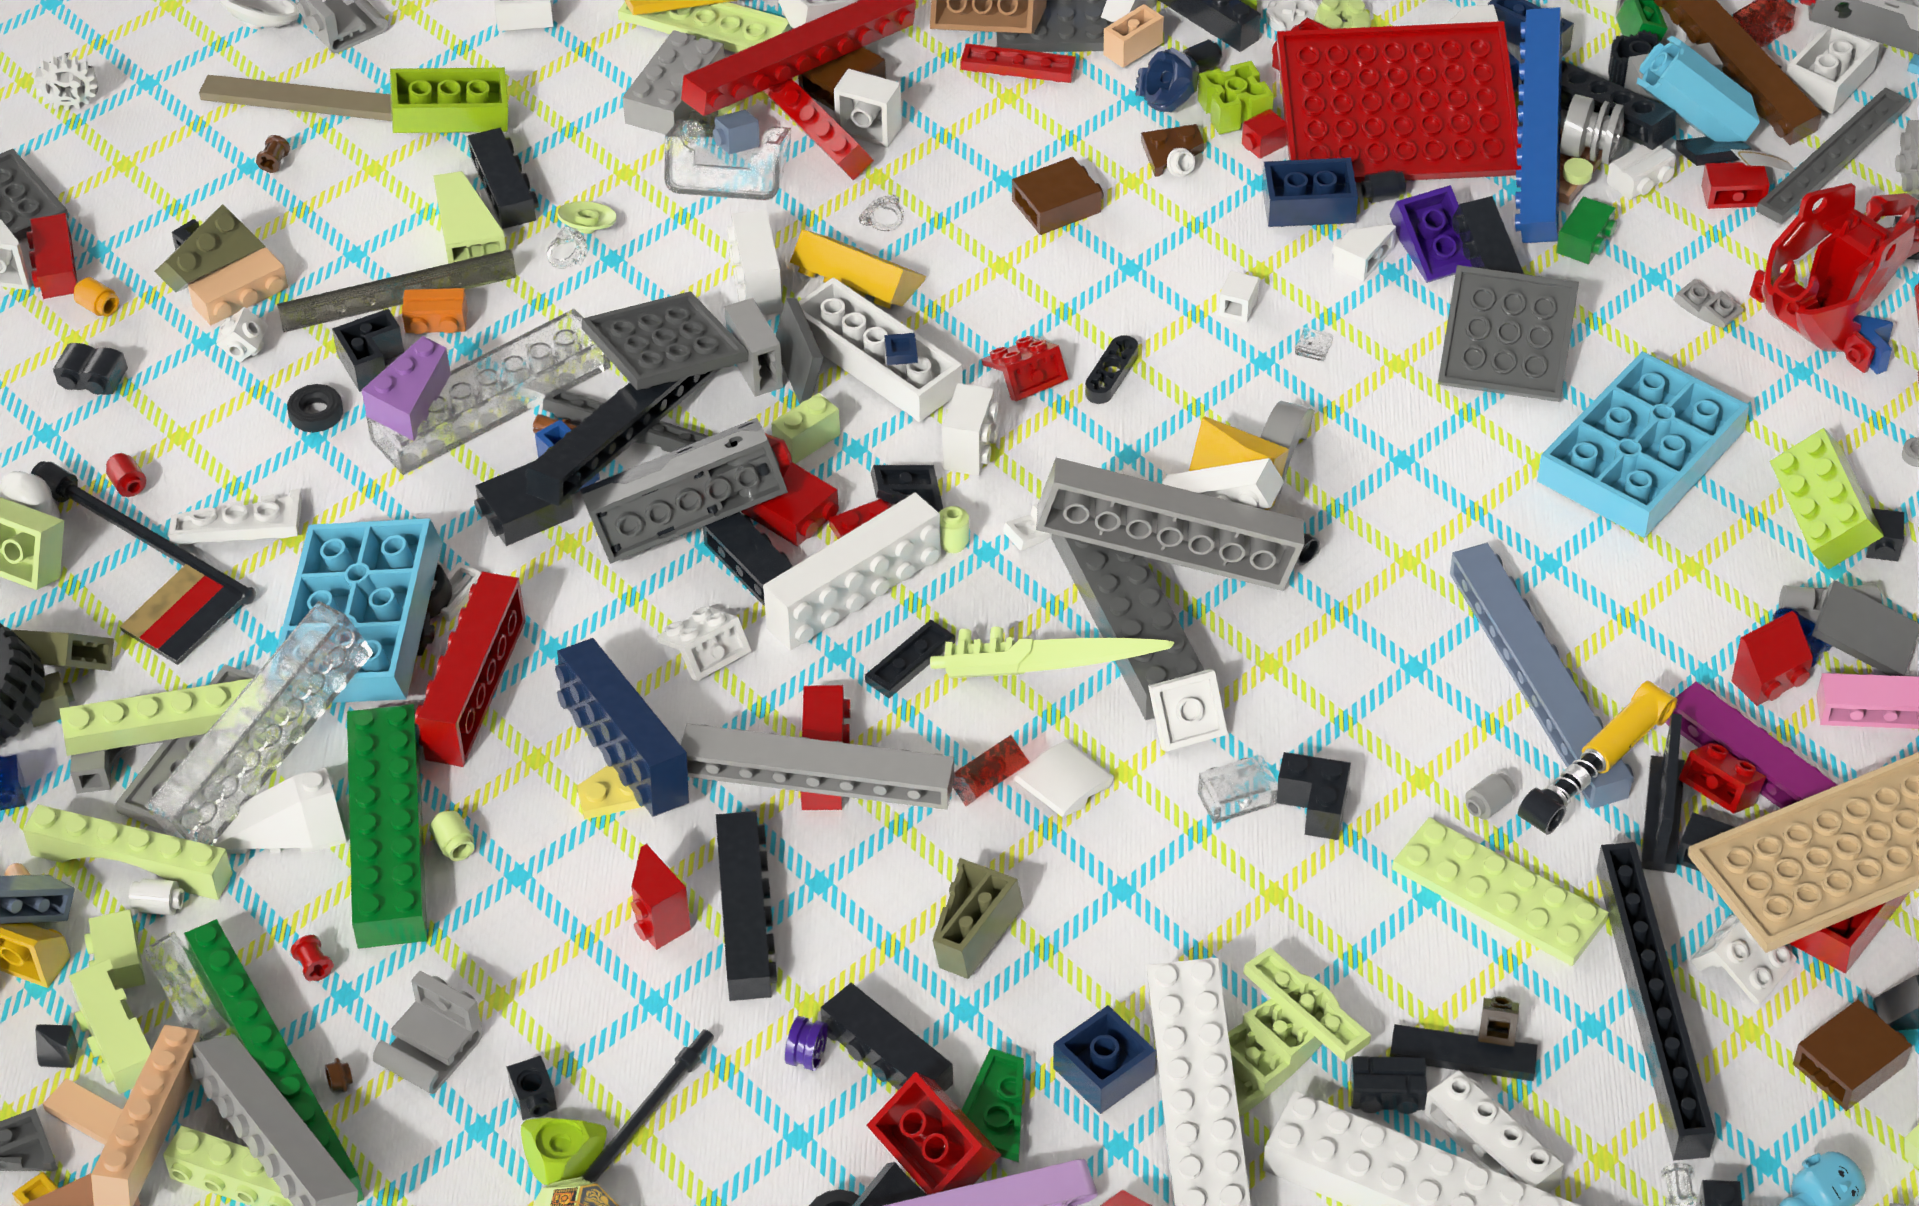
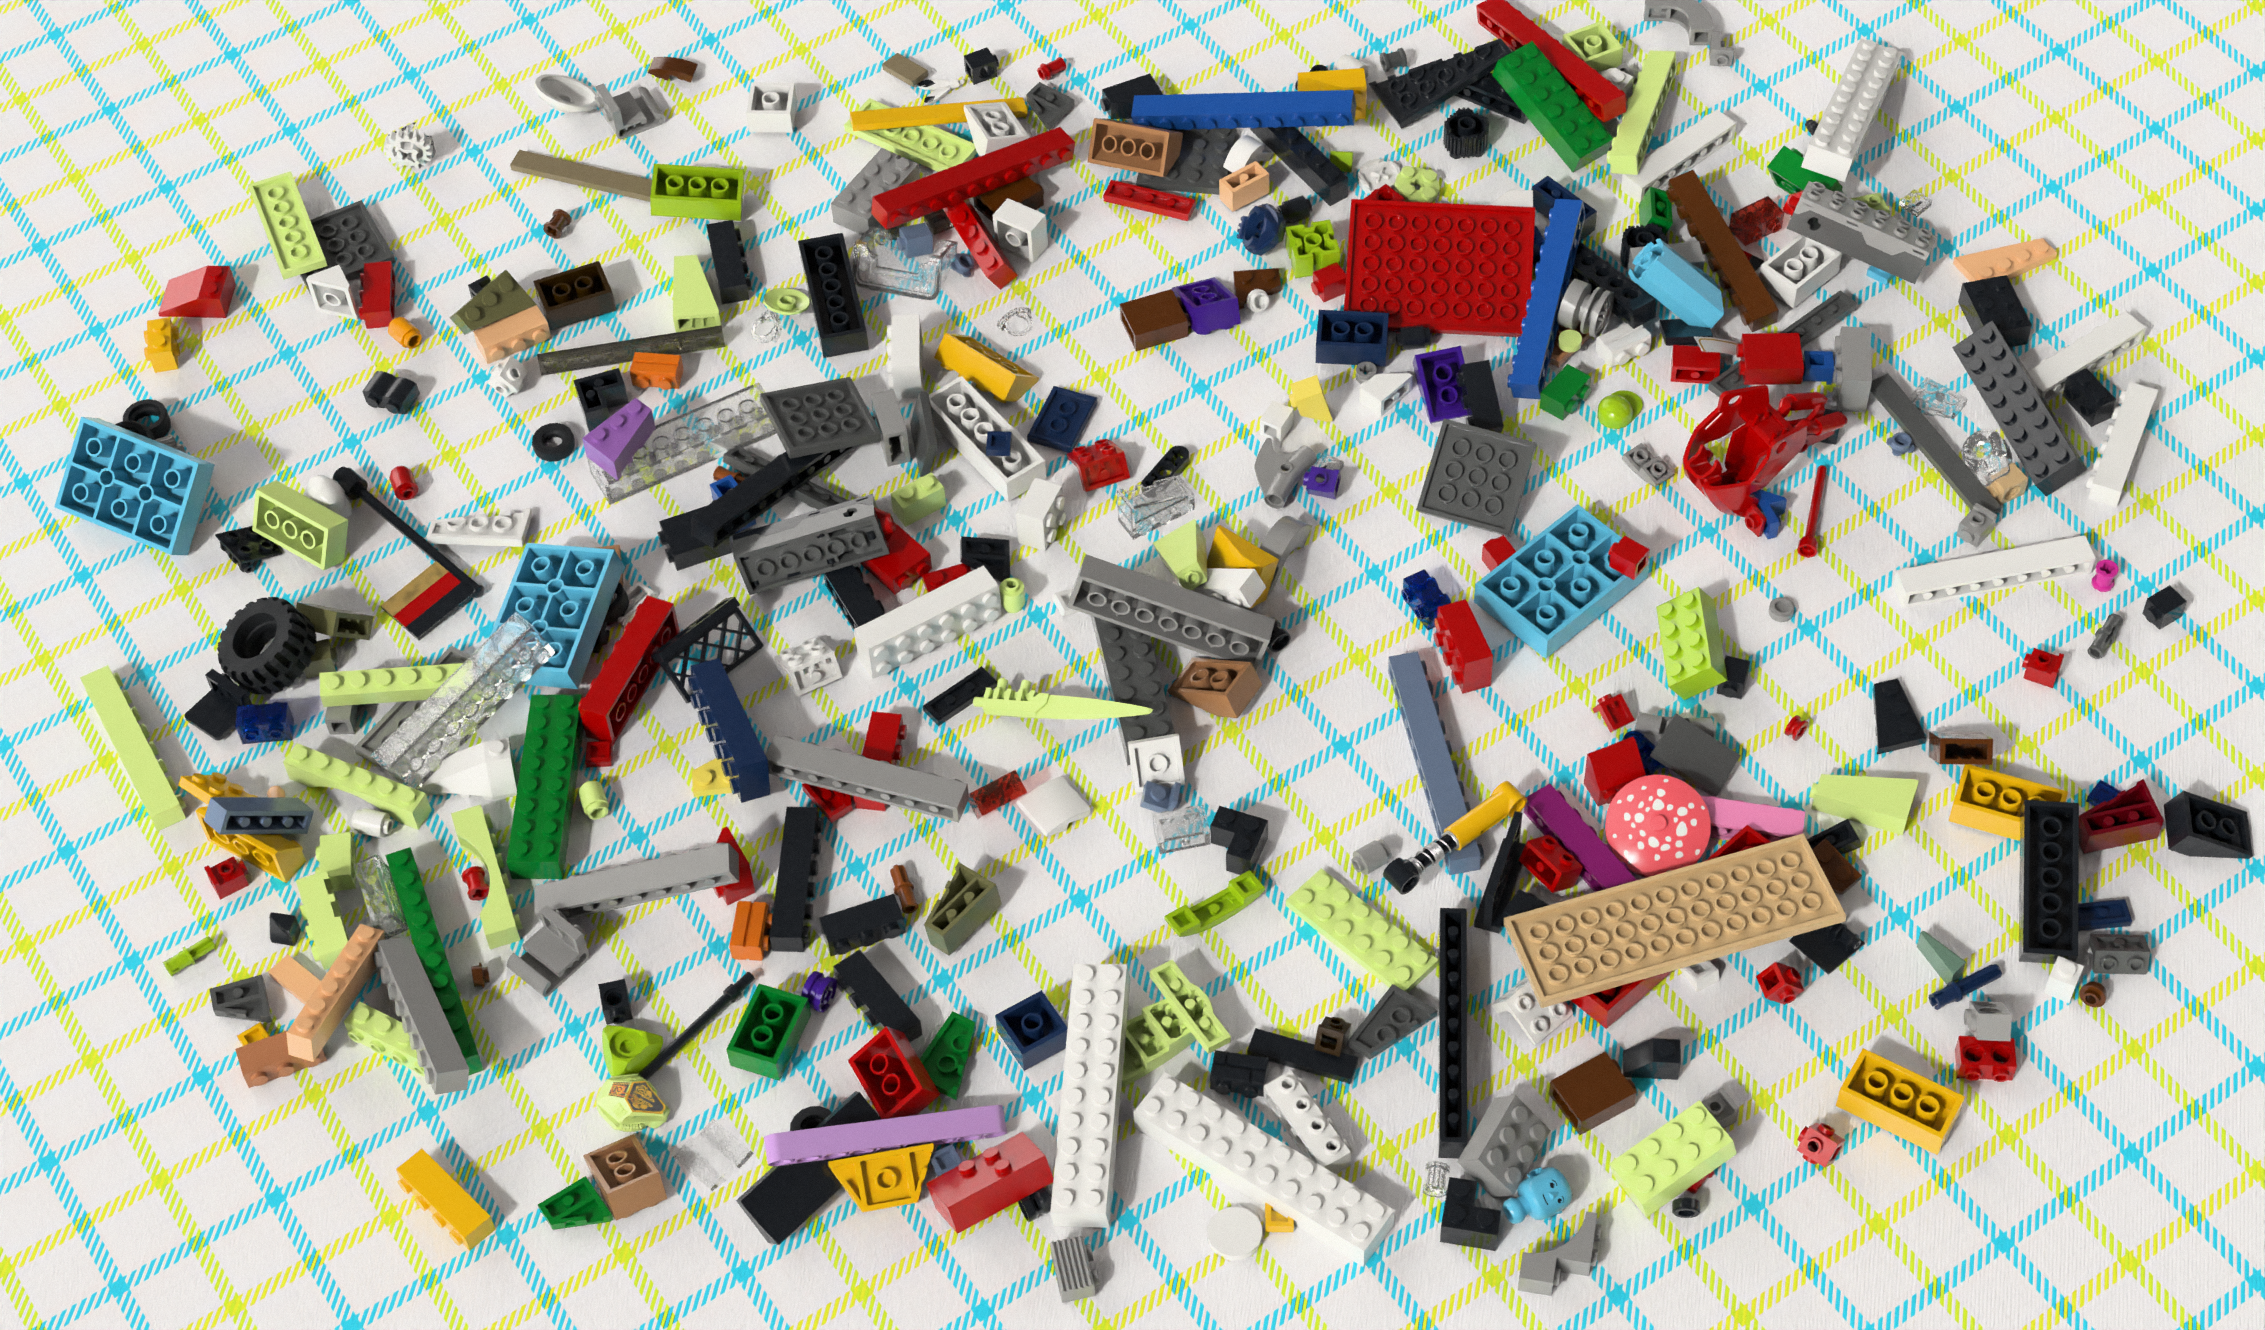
camera: 10 degrees right, 5 degrees up
none -> yellowish green arch [451,805,523,949]
none -> dark brown brick [533,261,616,331]
none -> light grey brick [534,843,739,920]
none -> red tile [585,741,613,768]
none -> black fence [650,597,764,703]
none -> green brick [726,984,811,1081]
none -> orange brick [729,901,773,961]
none -> black brick [798,233,869,358]
none -> red wing [802,783,853,823]
none -> black brick [819,894,906,956]
none -> dark orange axle [890,864,919,914]
none -> clear smoke tile [924,209,954,235]
none -> sand blue plate [950,253,975,277]
none -> dark blue tile [1027,386,1097,453]
none -> clear wedge [1117,475,1195,540]
none -> sand blue bracket [1140,781,1183,816]
none -> yellowish green slope [1153,519,1207,590]
none -> lime slope [1164,870,1265,937]
none -> medium nougat slope [1167,657,1262,718]
none -> dark purple slope [1172,277,1241,335]
none -> light grey pin [1254,438,1317,509]
none -> light yellow slope [1289,375,1333,422]
none -> dark purple brick [1303,466,1341,499]
none -> dark grey wing [1348,984,1438,1060]
none -> light grey bush [1356,361,1377,384]
none -> clear blue brick [1401,569,1451,630]
none -> red brick [1433,599,1493,694]
none -> light grey brick [1457,1095,1551,1198]
none -> red brick [1482,535,1516,572]
none -> red bracket [1592,693,1635,733]
none -> lime cap [1597,390,1643,429]
none -> coral dish [1605,775,1711,878]
none -> red brick [1608,535,1650,580]
none -> red brick [1736,333,1804,385]
none -> blue brick [1803,351,1834,385]

